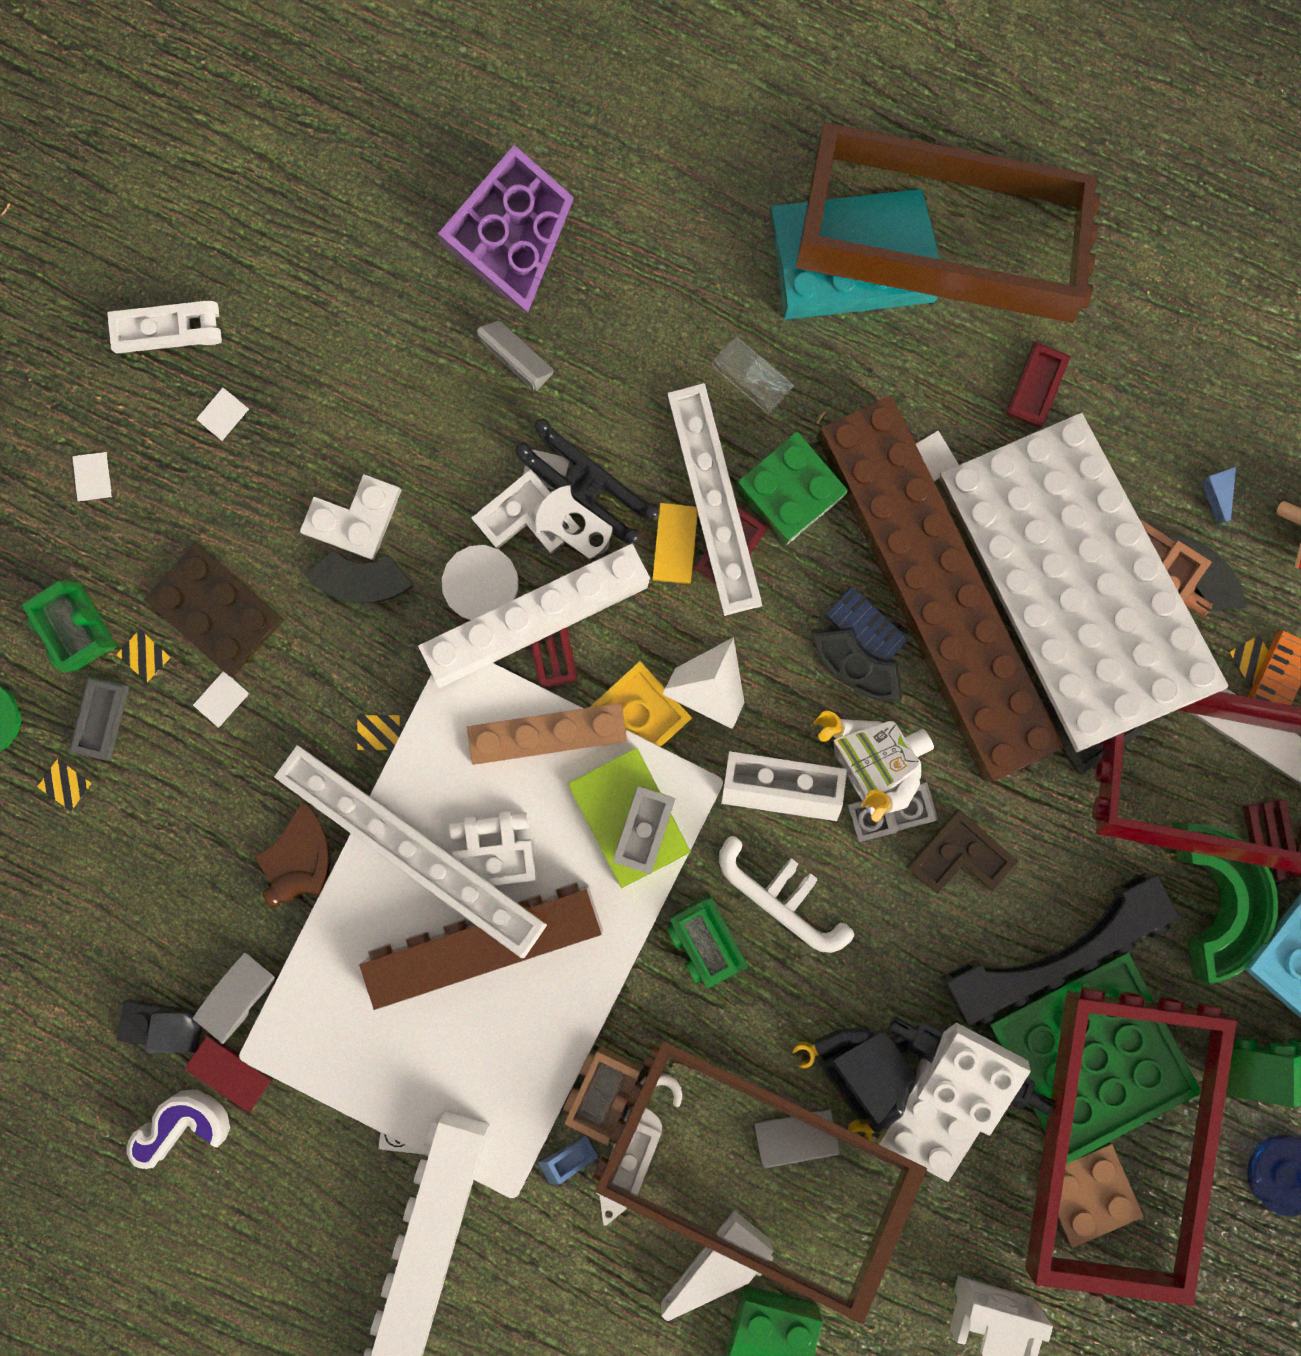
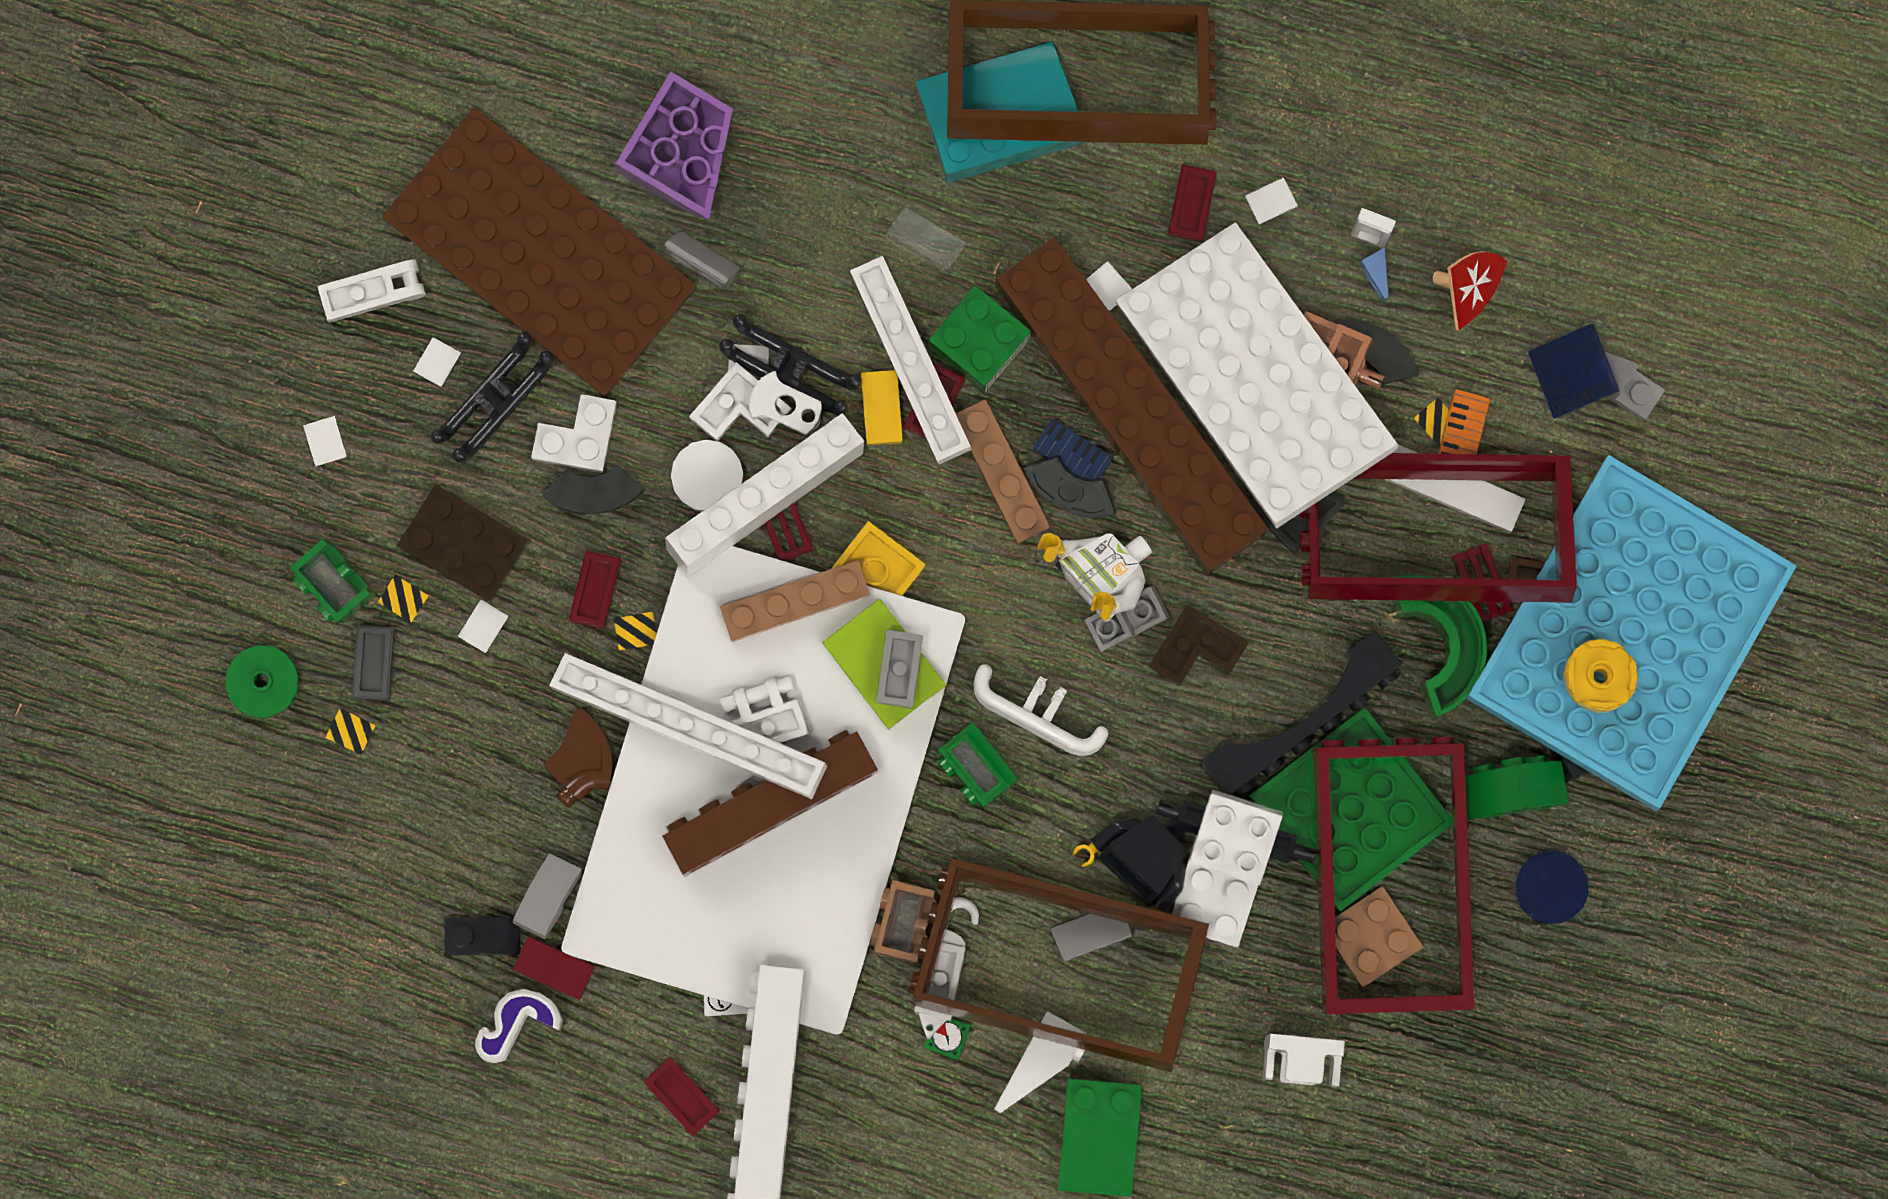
camera: 15 degrees left, 5 degrees down
medium blue piece [538,1136,598,1185] -> none
white slope [663,637,744,729] -> none
white brick [721,751,847,821] -> none
none -> reddish brown plate [382,107,697,398]
none -> black piece [430,332,554,463]
none -> dark red tile [568,550,621,630]
none -> dark red tile [643,1057,720,1136]
none -> tile [924,1019,971,1061]
none -> medium nougat plate [956,399,1050,545]
none -> white sticker [1245,178,1298,224]
none -> white tile [1351,208,1396,248]

